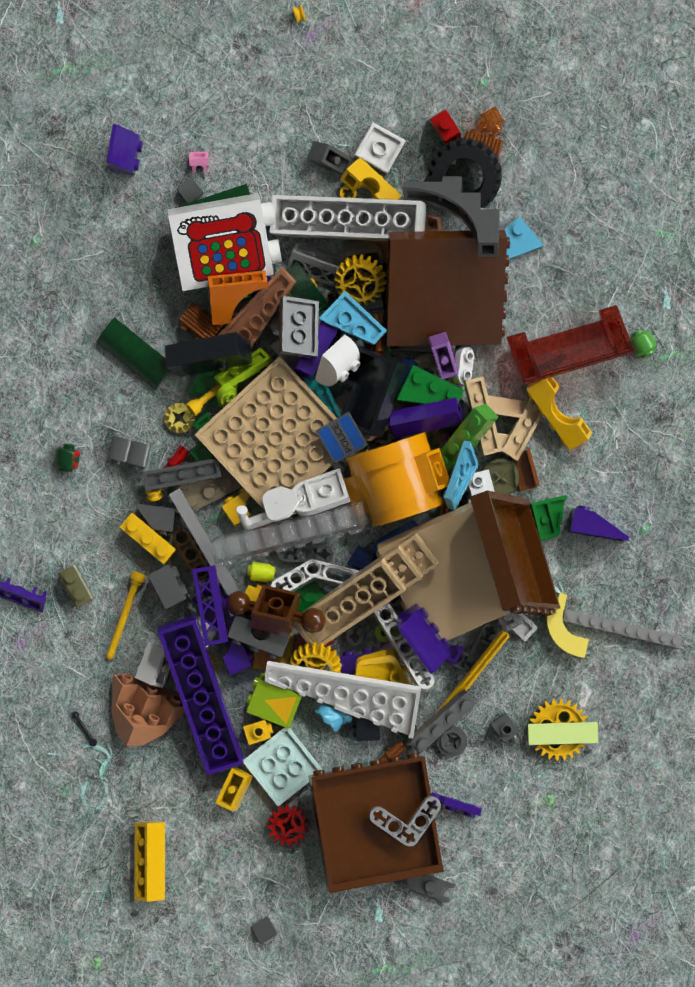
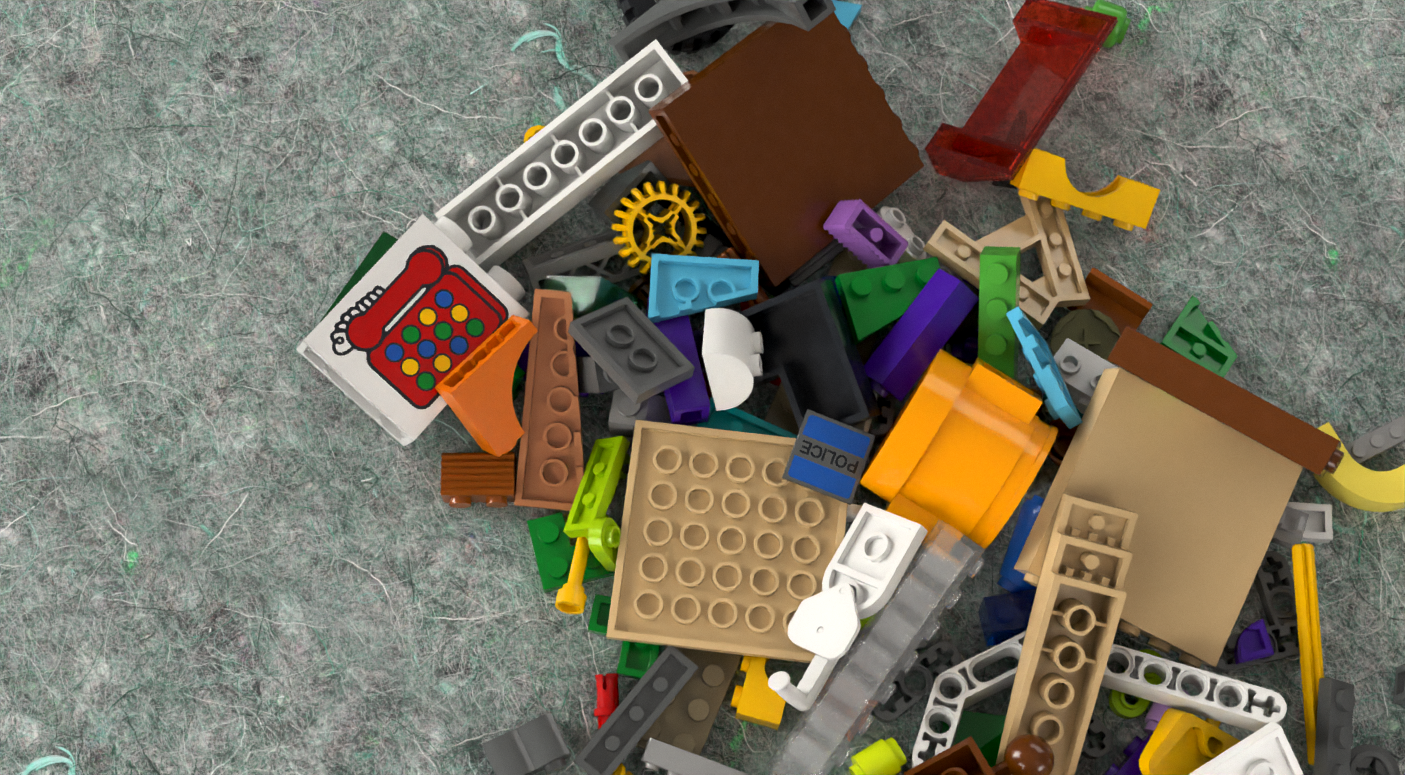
camera: 45 degrees left, 15 degrees down
dark green brick [97,317,171,390] -> none
dark purple slope [106,124,143,176] -> none
light yellow gear [164,403,195,433] -> none
black brick [165,332,252,377] -> none
dark grey slope [177,177,204,203] -> none
bright pink tile [189,151,209,173] -> none
dark grey slope [307,141,353,175] -> none
yellow arch [340,157,402,200] -> none
white plate [354,122,406,174] -> none
dark purple slope [397,603,450,674] -> none
dark purple slope [568,505,629,542] -> none

